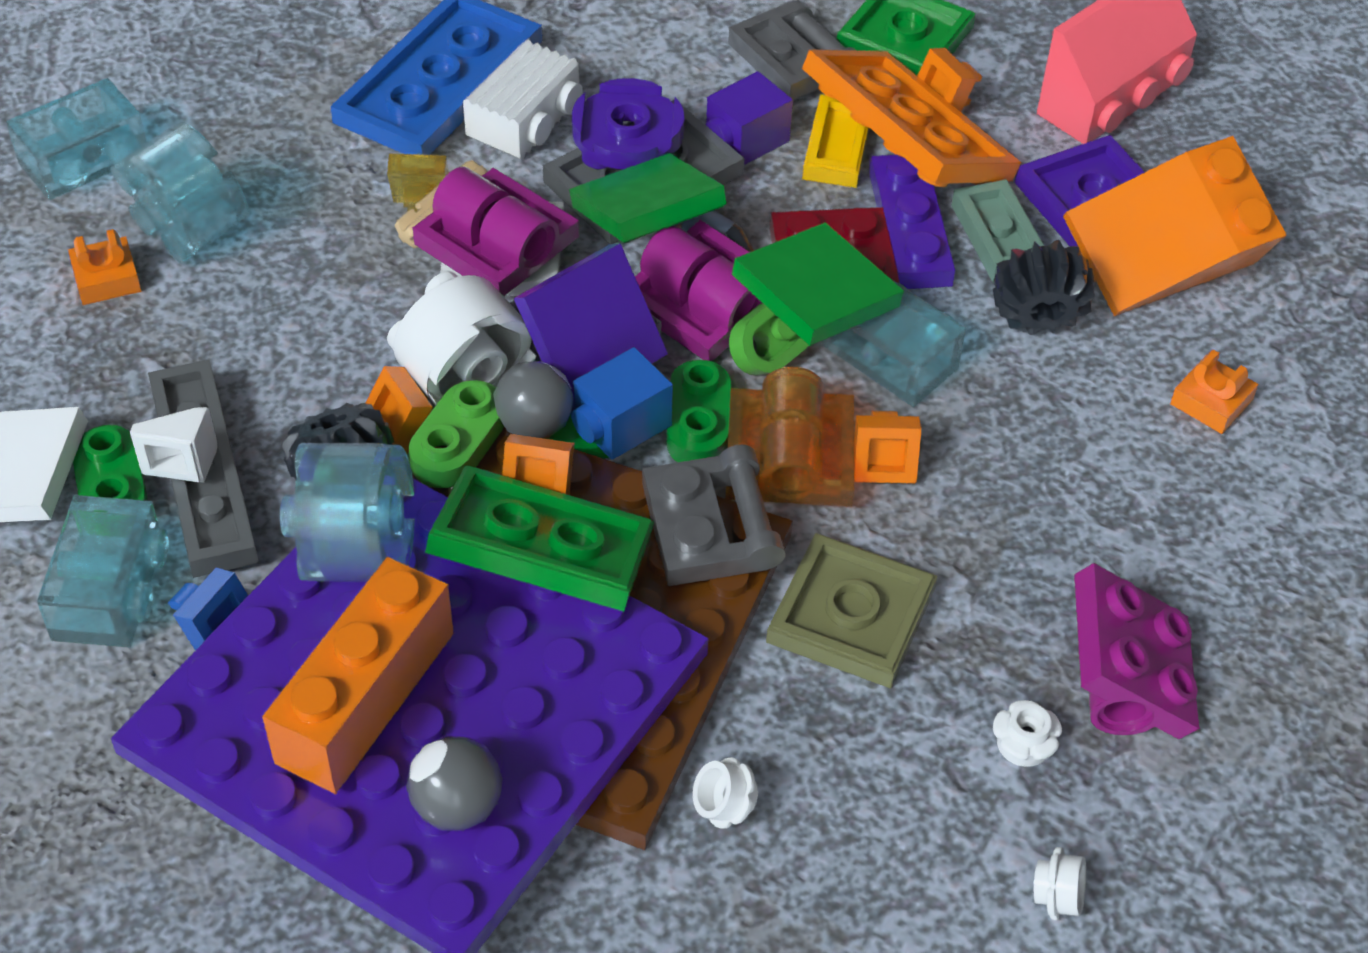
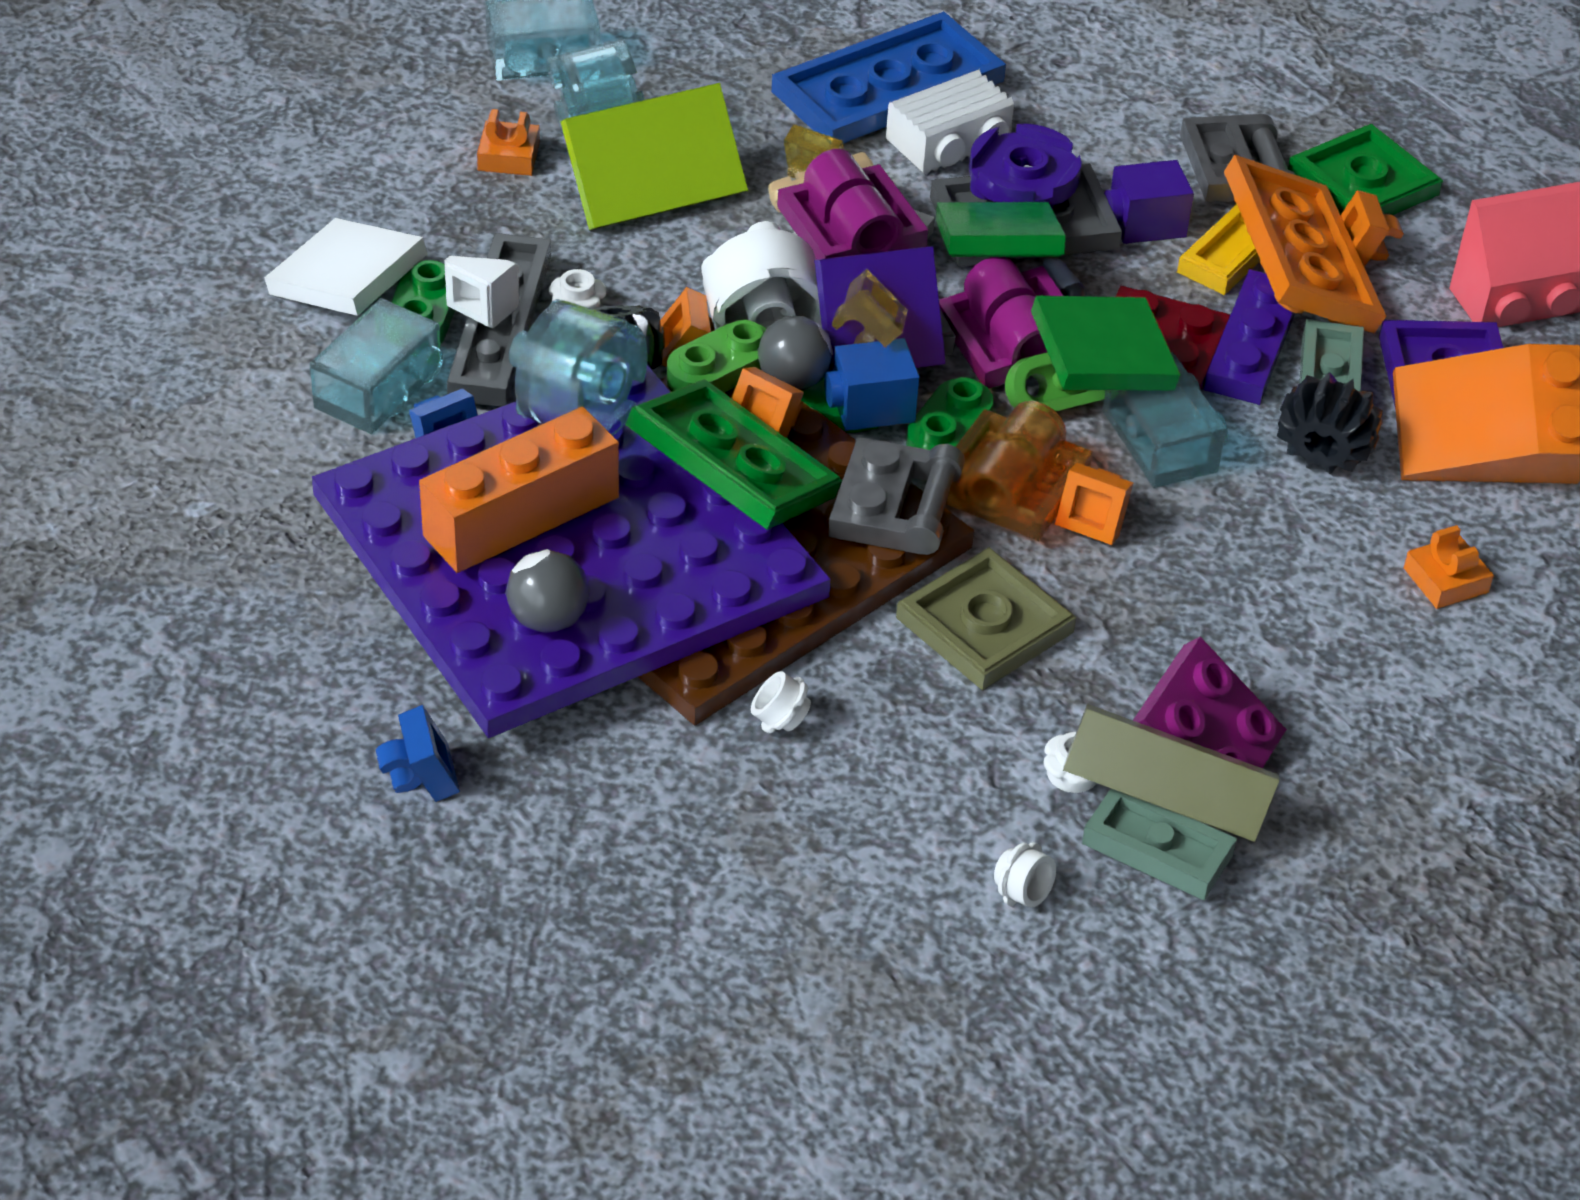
camera: 25 degrees right, 5 degrees down
none -> white plate [549,269,606,320]
none -> lime tile [560,83,748,230]
none -> clear yellow tile [832,269,908,347]
none -> olive tile [1063,704,1280,842]
none -> sand green plate [1082,789,1237,901]

